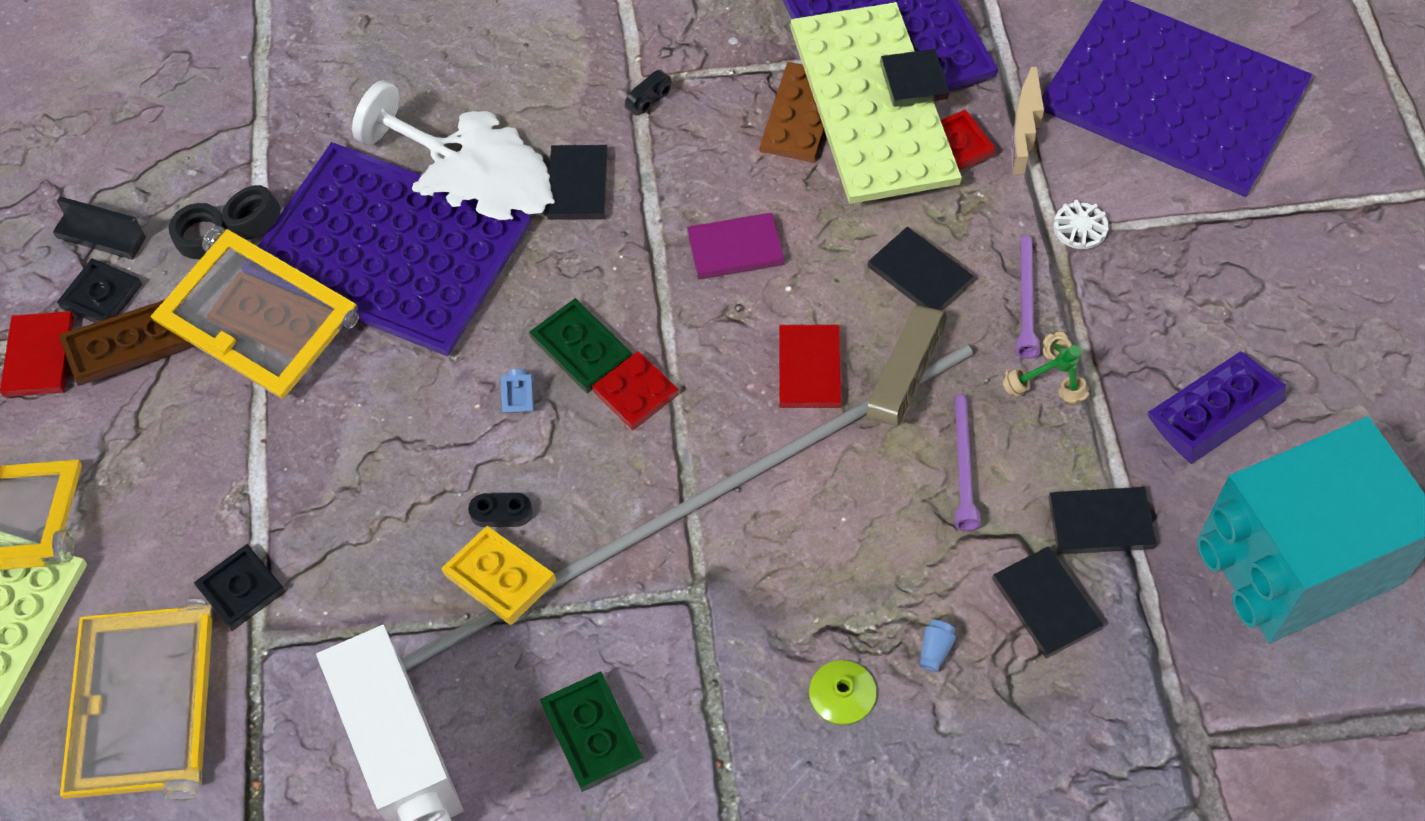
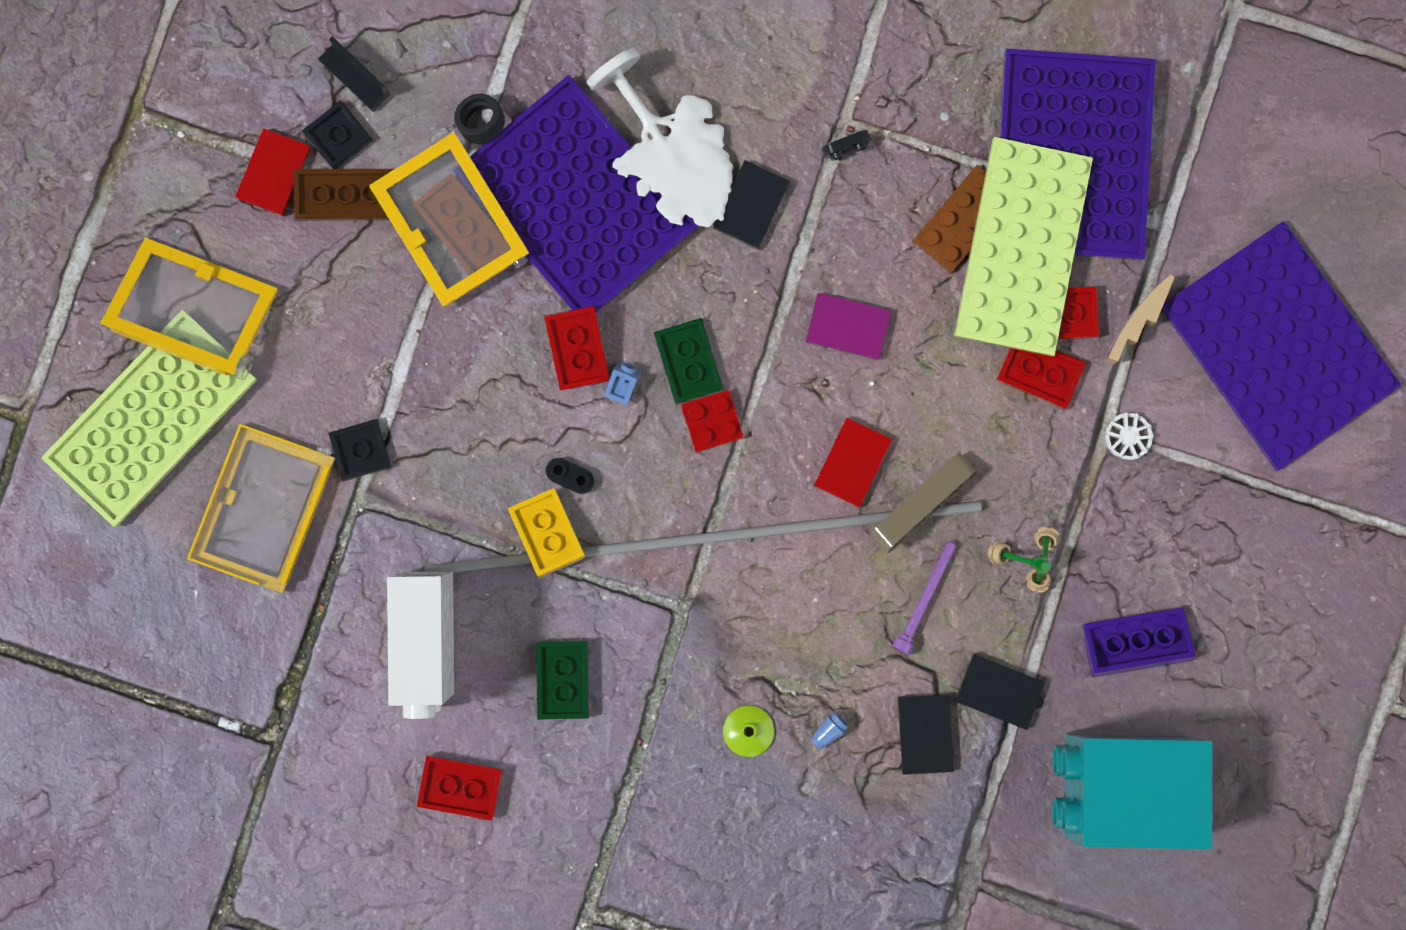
camera: 20 degrees right, 25 degrees up
black tyre [168,203,228,259] -> none
black tile [868,226,974,310] -> none
black tile [880,49,949,107] -> none
medium lavender piece [1016,235,1040,359] -> none
none -> red plate [544,305,610,391]
none -> red tile [996,348,1086,410]

